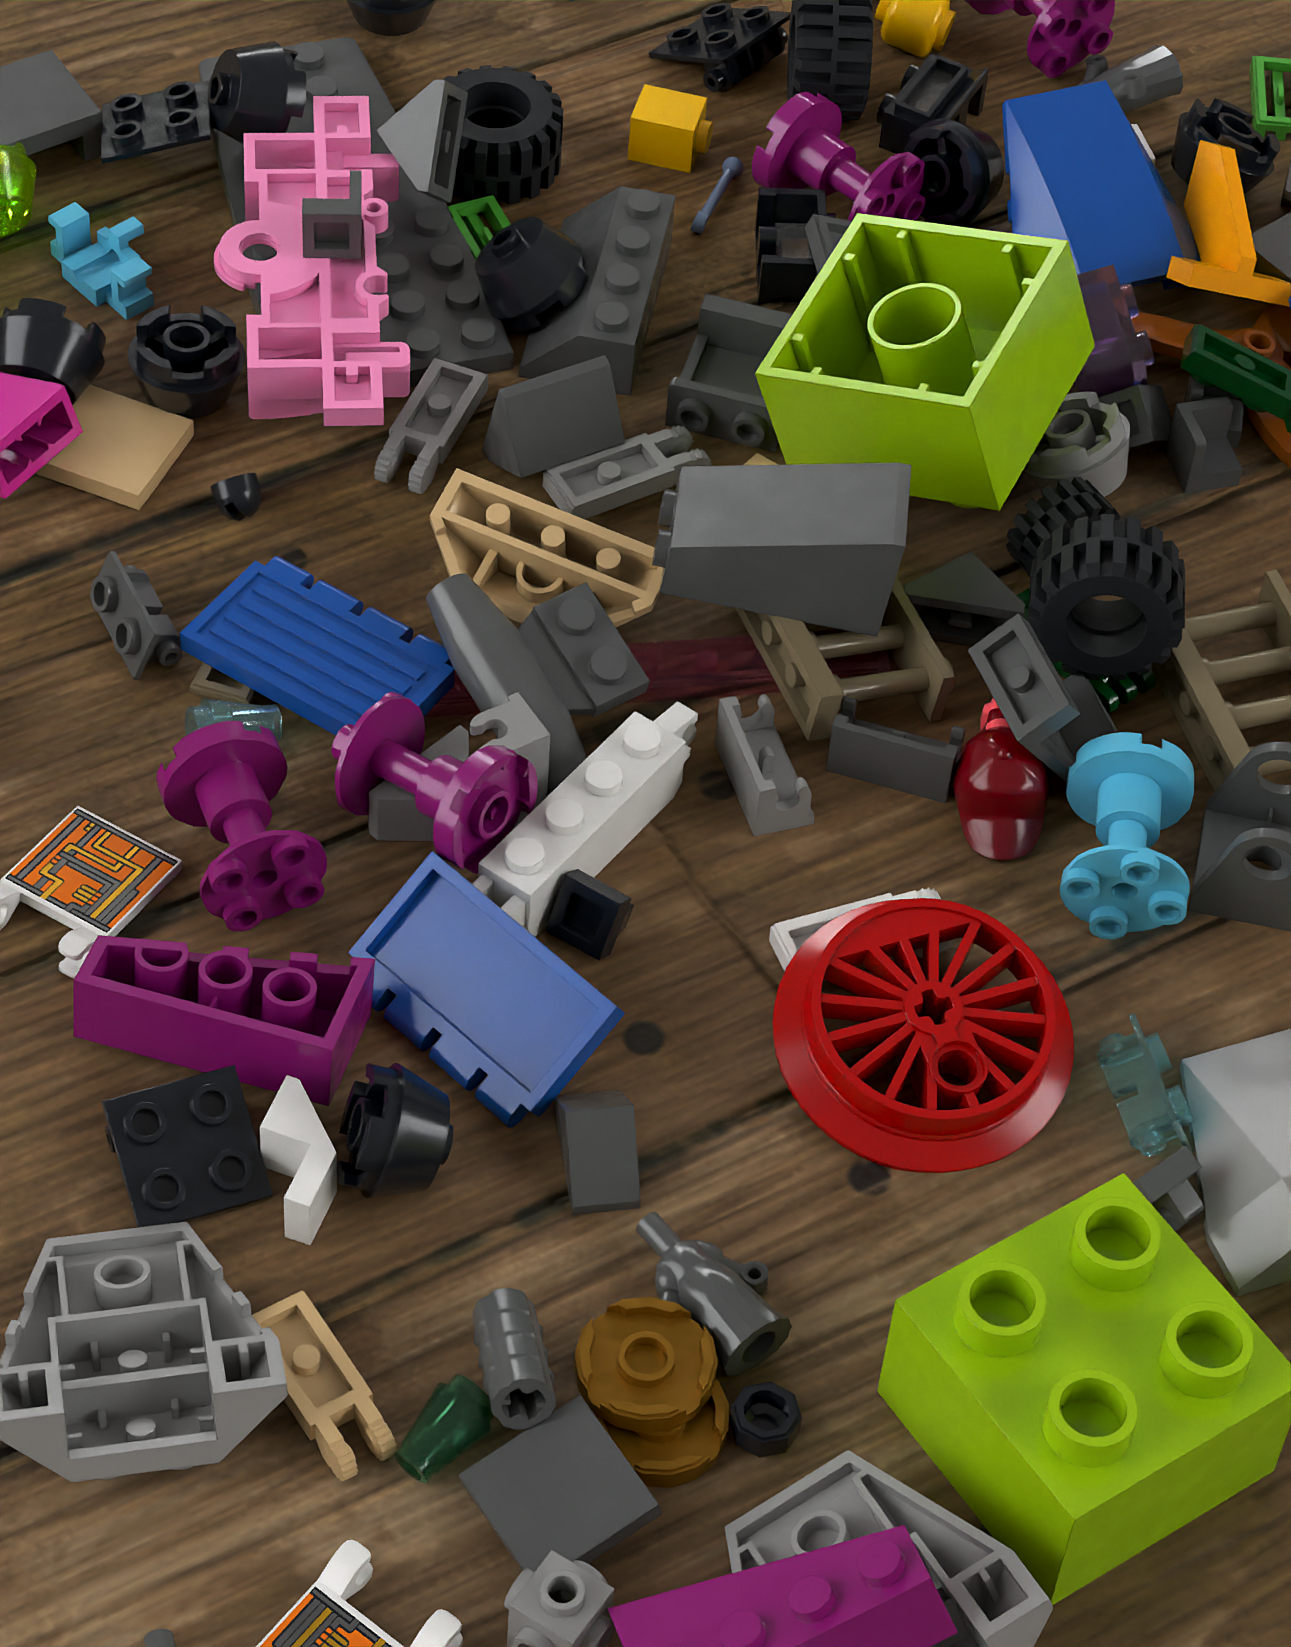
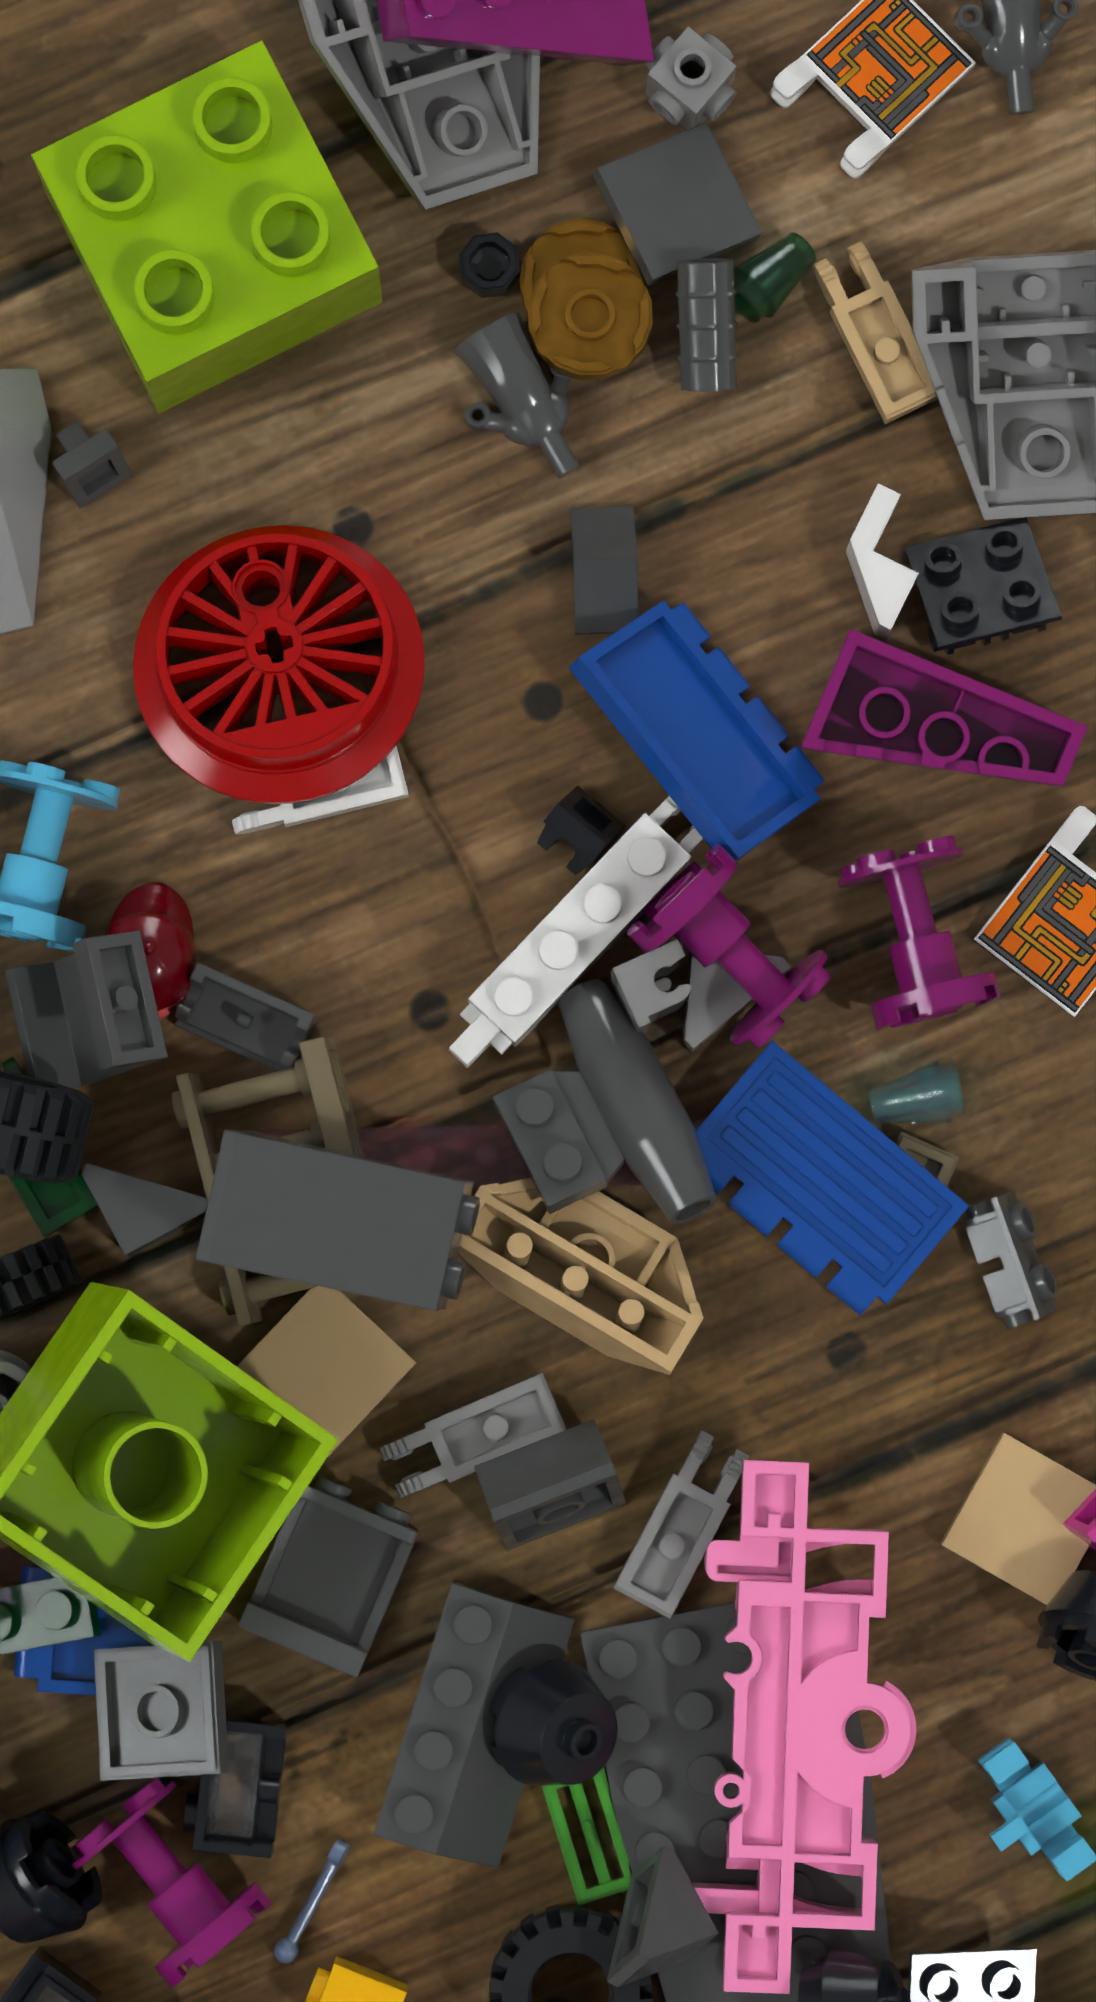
camera: 175 degrees left, 35 degrees up
black cone [128,305,245,419] -> none
black hinge [210,473,262,521] -> none
dark grey panel [302,170,362,259] -> none
black cone [337,1063,453,1198] -> none
light grey hinge [715,694,815,836] -> none
clear light blue hinge [1097,1013,1195,1156] -> none

